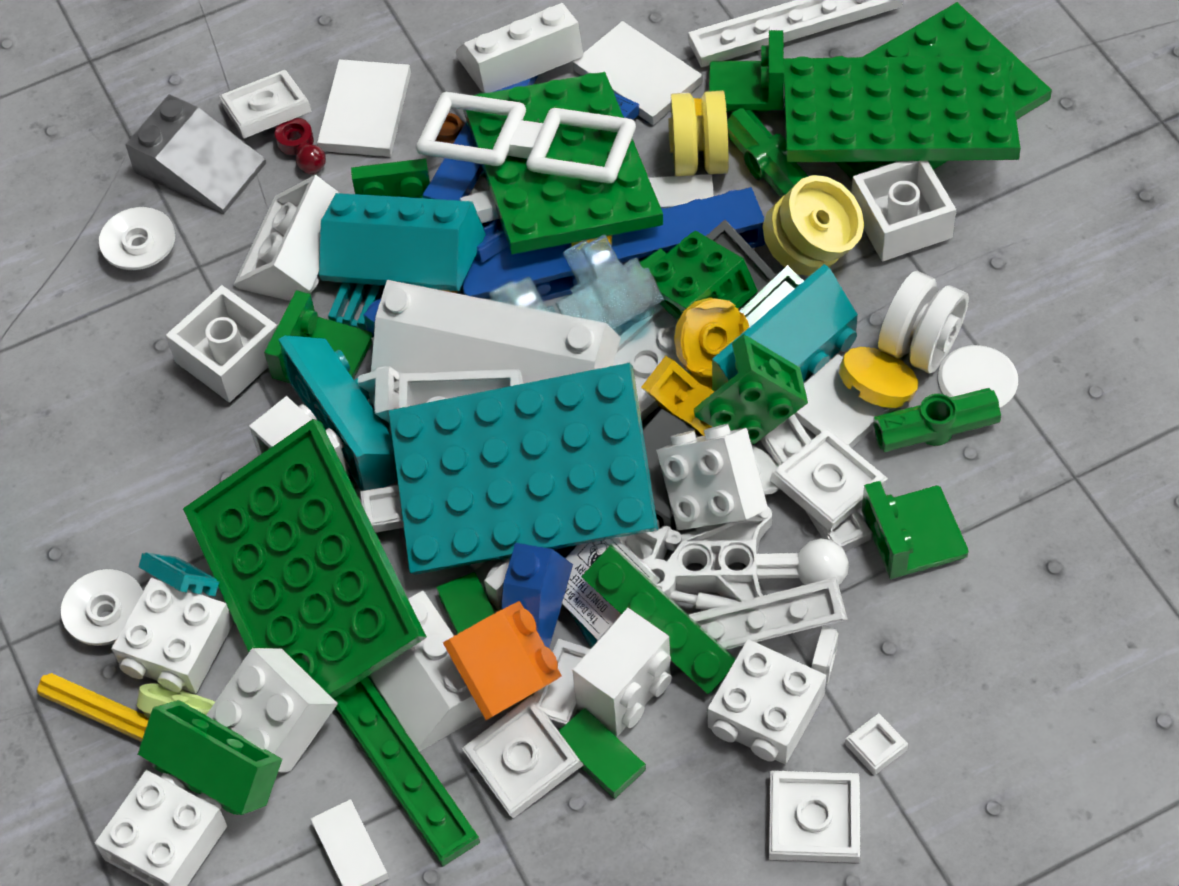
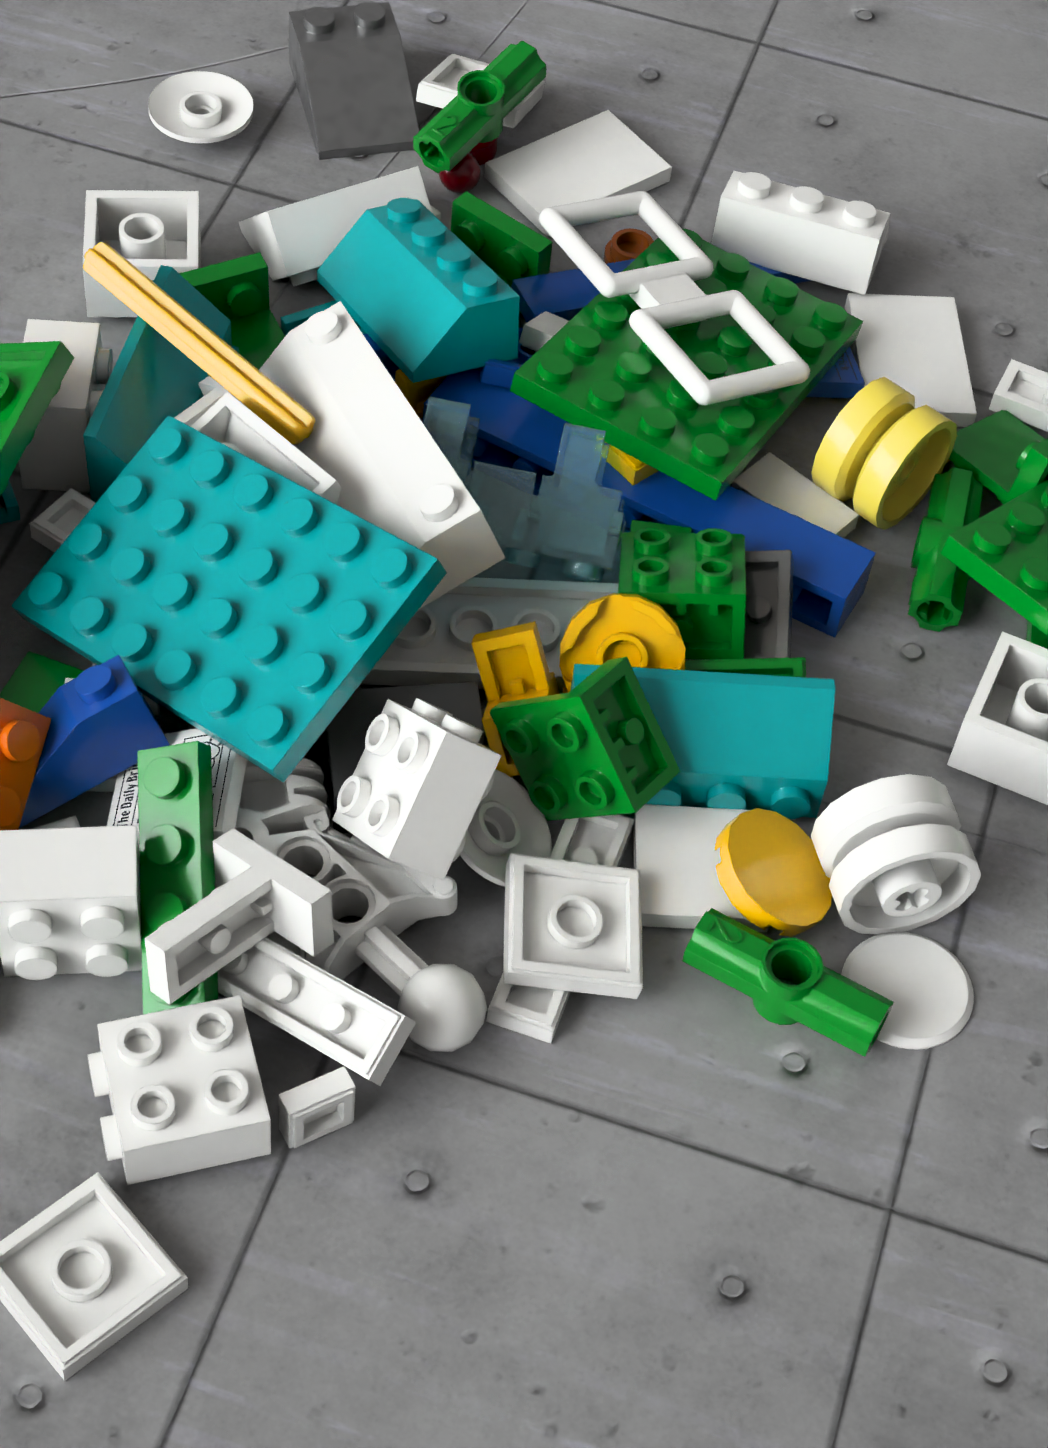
camera: 35 degrees right, 5 degrees down
light yellow wheel [763,175,864,276] -> none
white tile [845,713,908,776] -> none
green bracket [861,481,969,580] -> none
none -> yellow axle [83,242,316,445]
none -> white bracket [145,828,334,1004]
none -> green piece [413,40,547,174]

